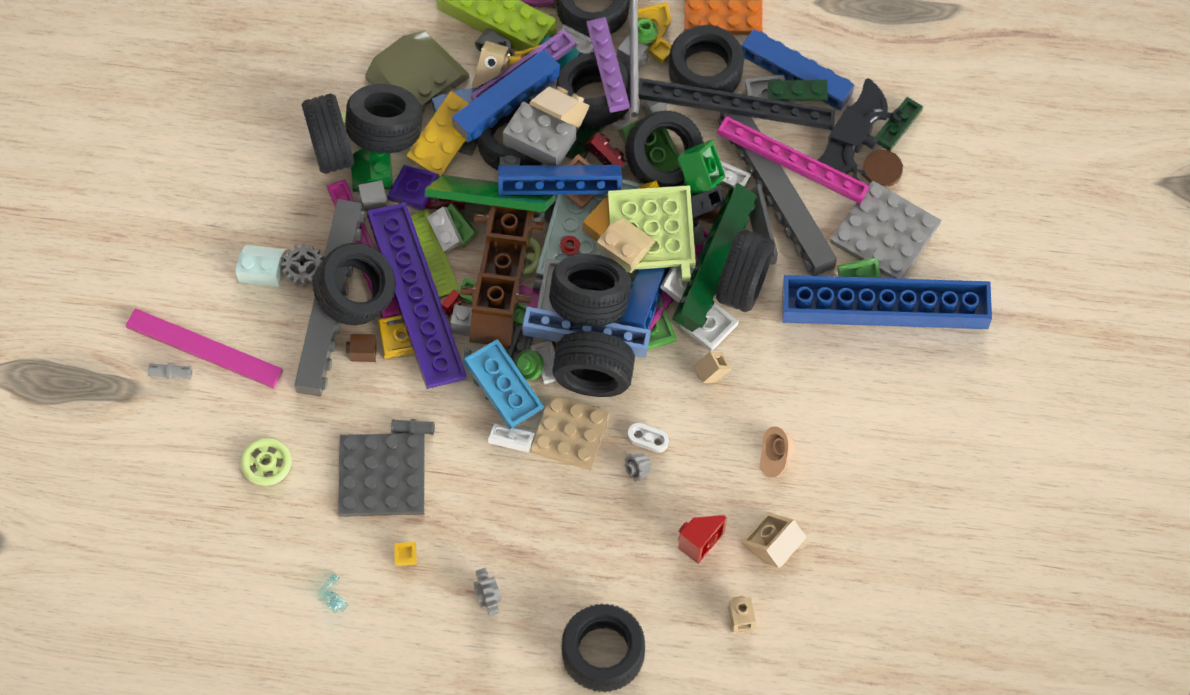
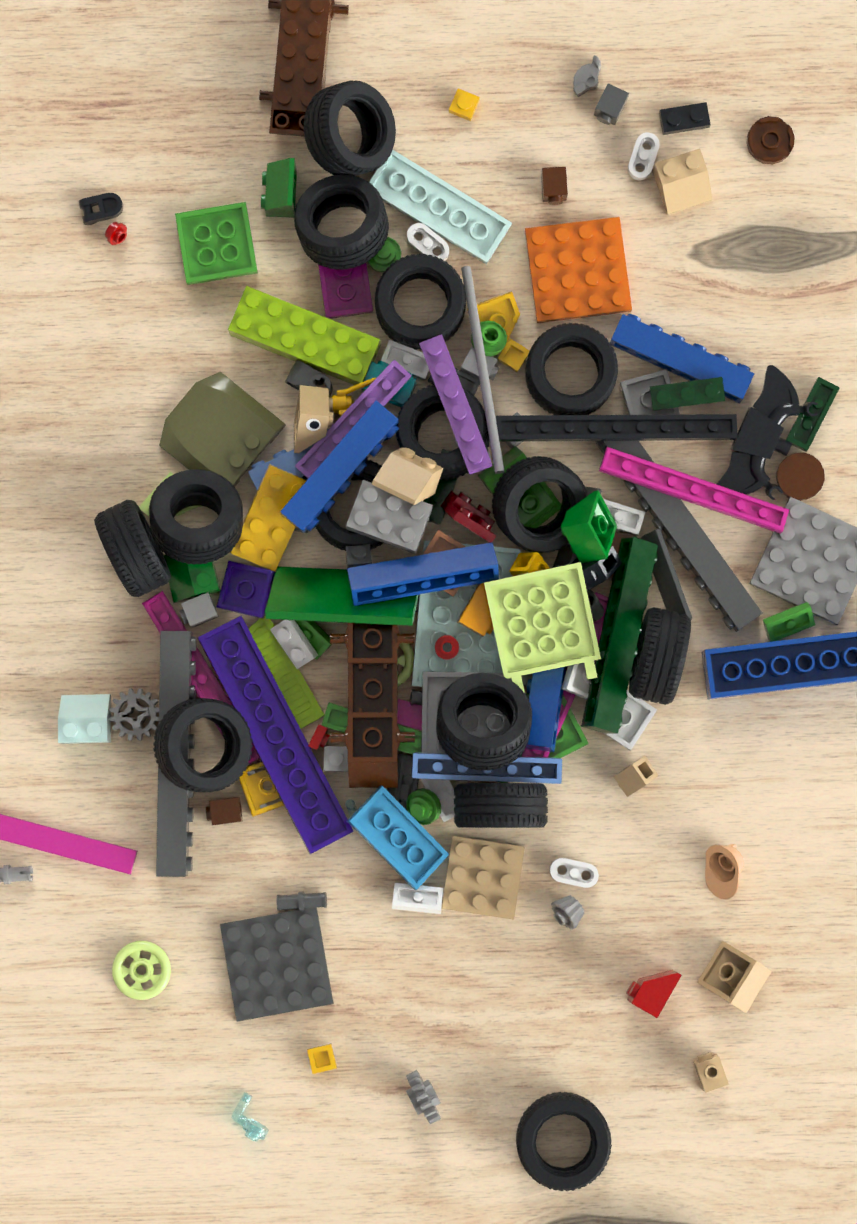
camera: 10 degrees left, 20 degrees up
tan slope [597,218,656,273] -> none

